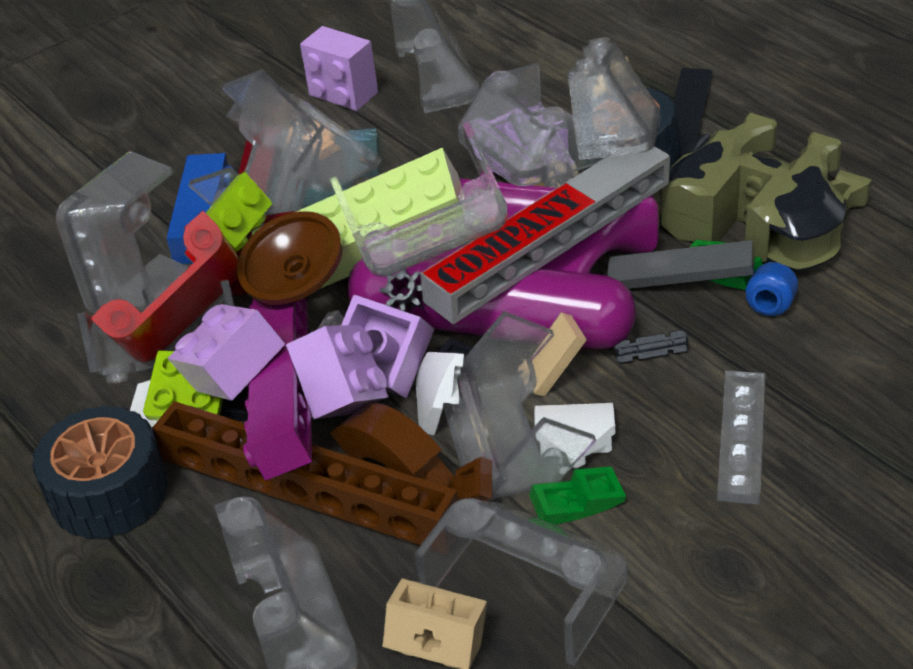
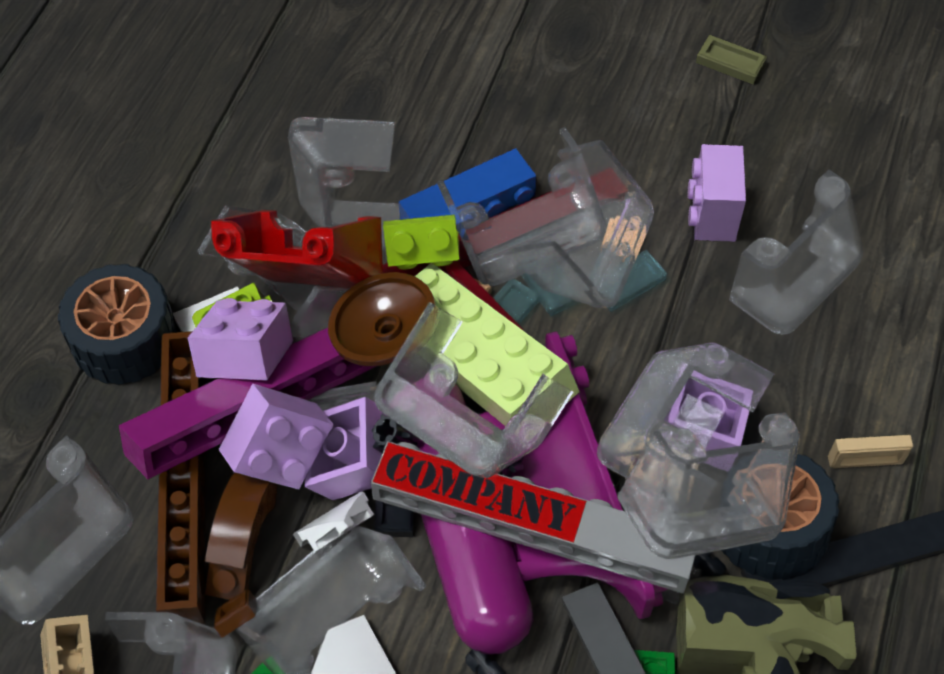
camera: 55 degrees right, 15 degrees up
tan tile [521,312,587,397] -> none
none -> olive tile [696,35,767,85]

